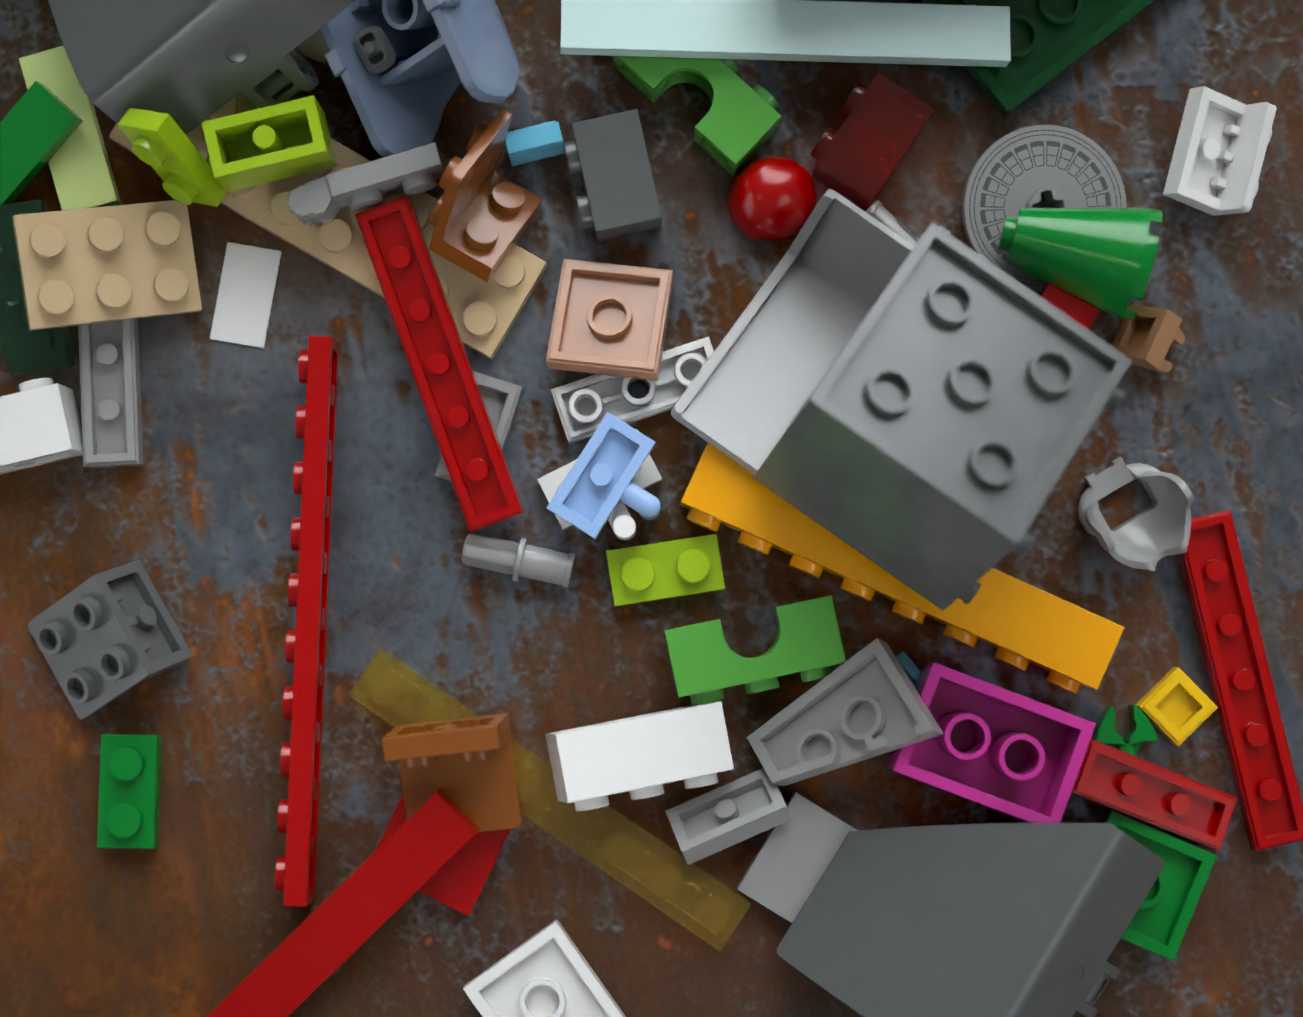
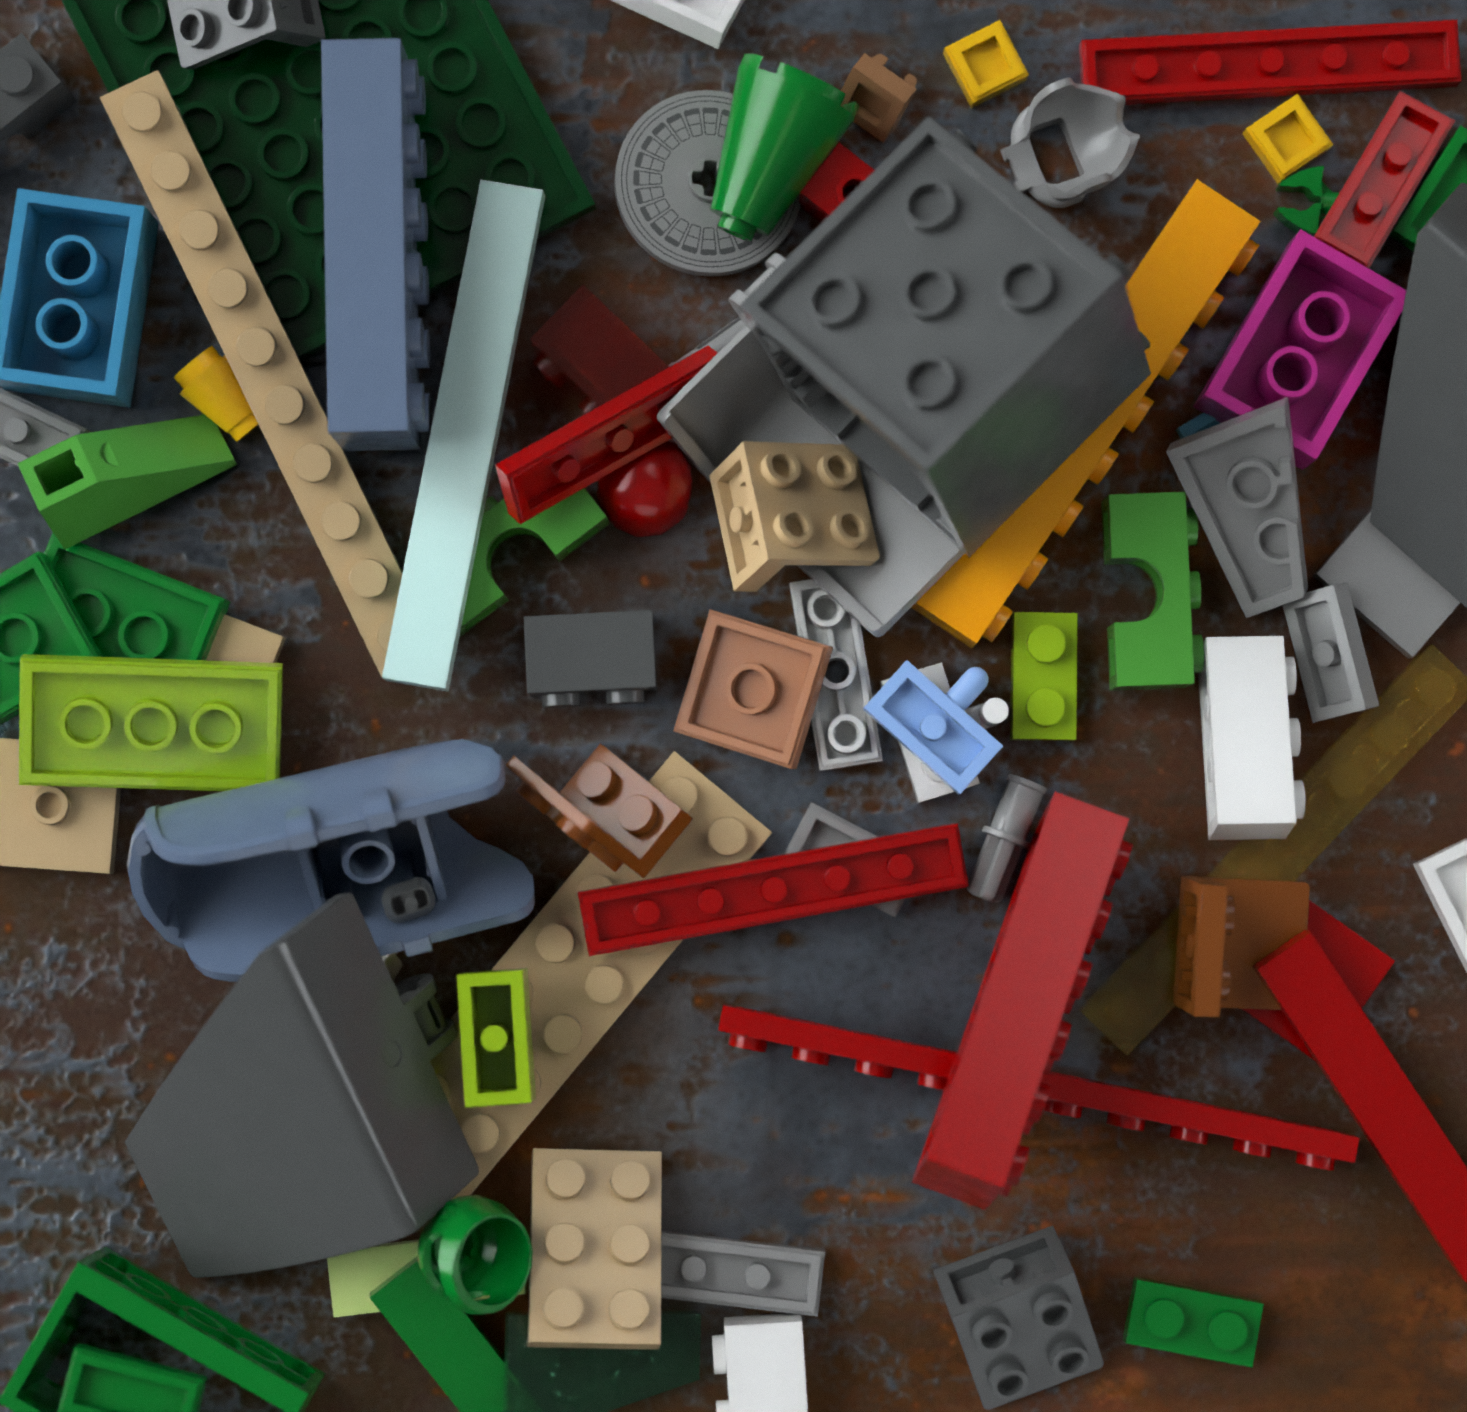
camera: 80 degrees left, 0 degrees up
lime plate [117,108,227,207] -> none
white sticker [210,242,282,348] -> none
light grey hinge [287,142,446,226] -> none
medium azure tile [505,120,565,167] -> none
none -> green helmet [418,1195,533,1315]
none -> red tile [495,345,718,524]
none -> tan bracket [709,441,880,592]
none -> red brick [911,792,1133,1210]
none -> yellow tile [943,20,1029,108]

